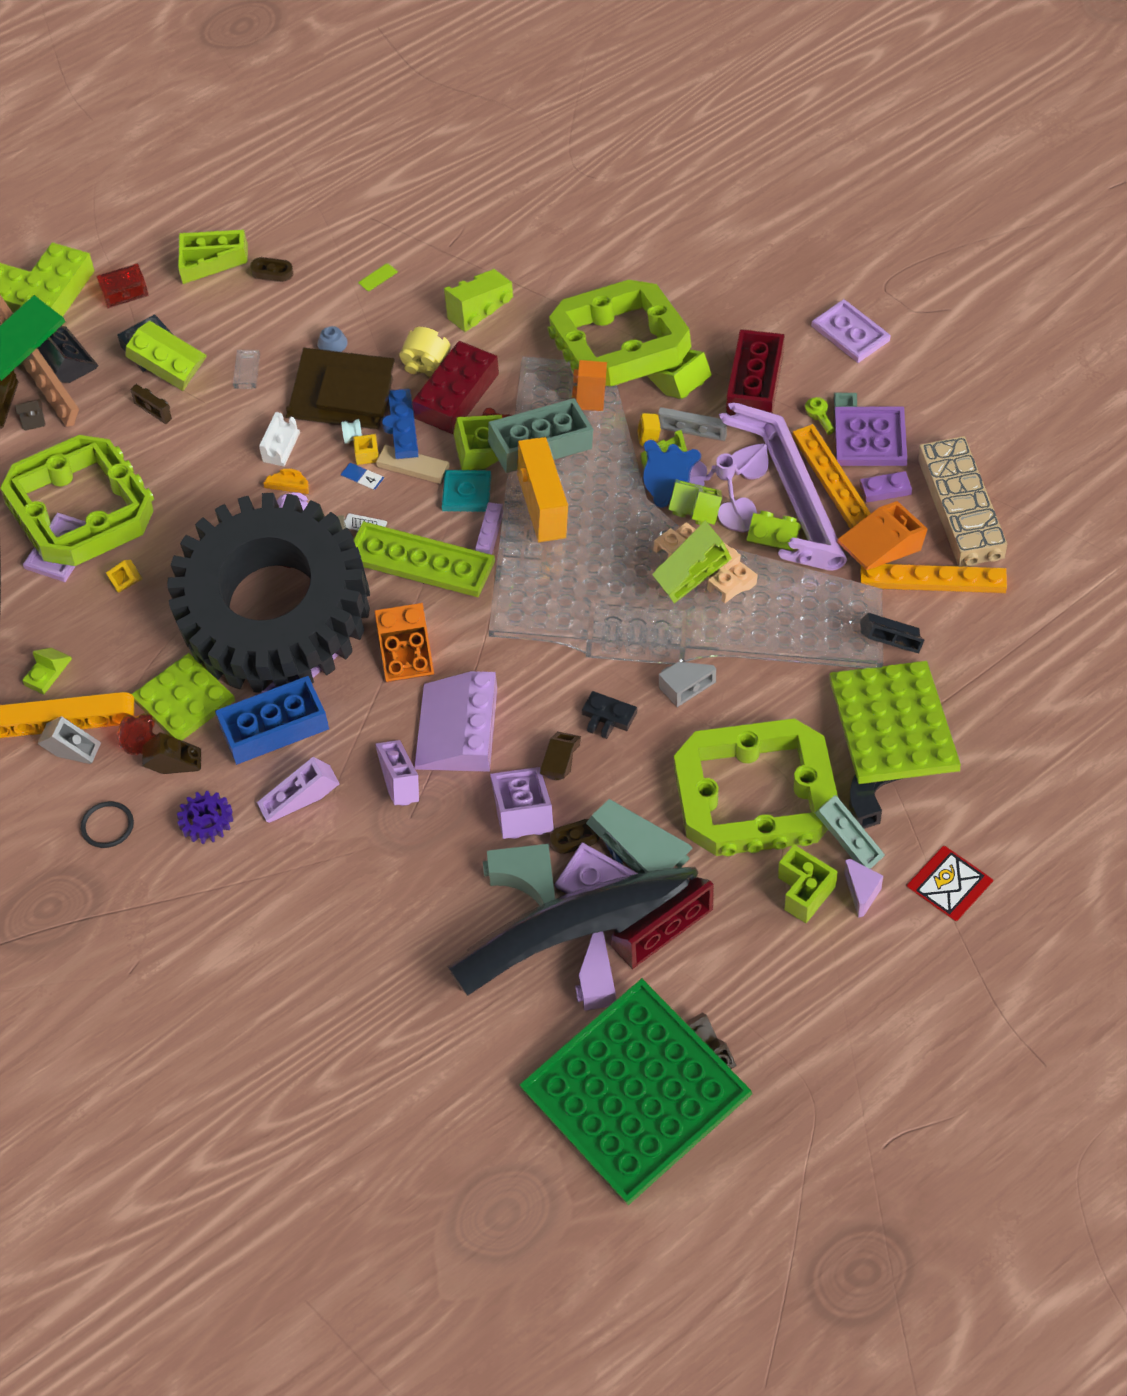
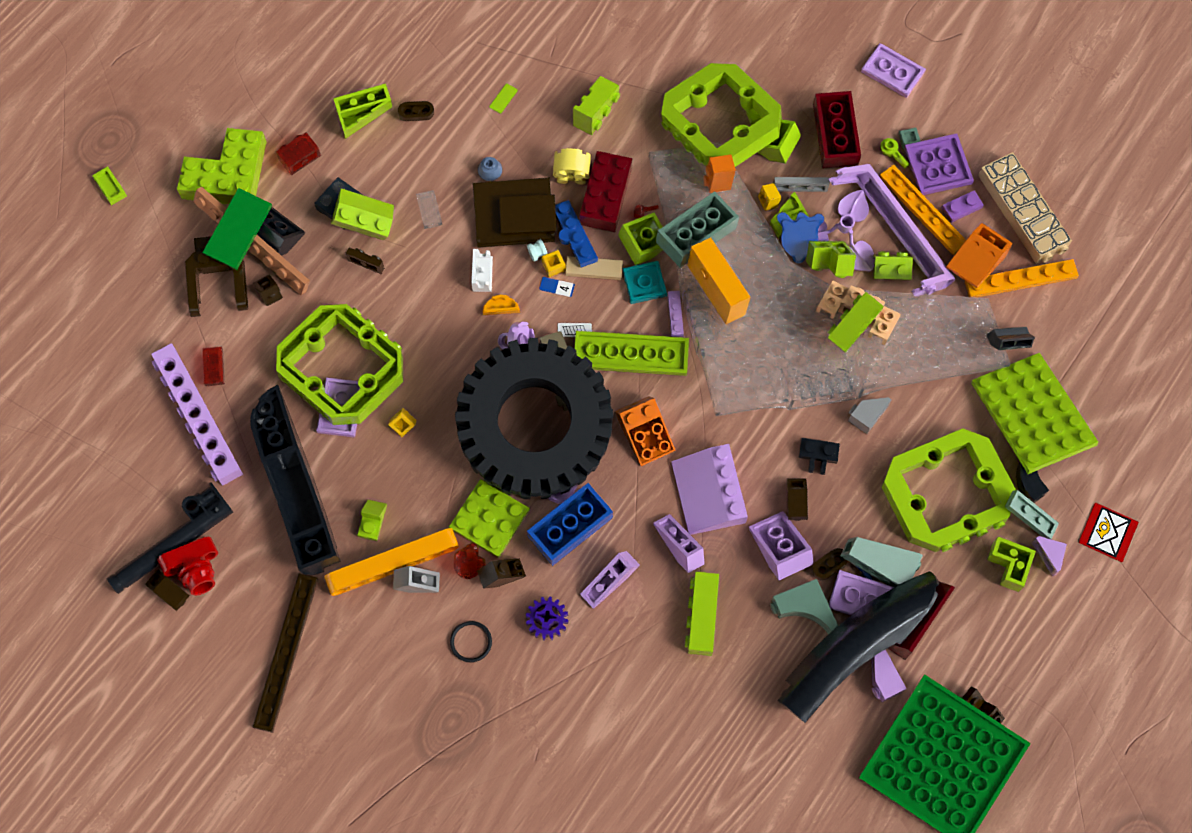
camera: 20 degrees left, 15 degrees up
none -> lime brick [685,572,719,656]

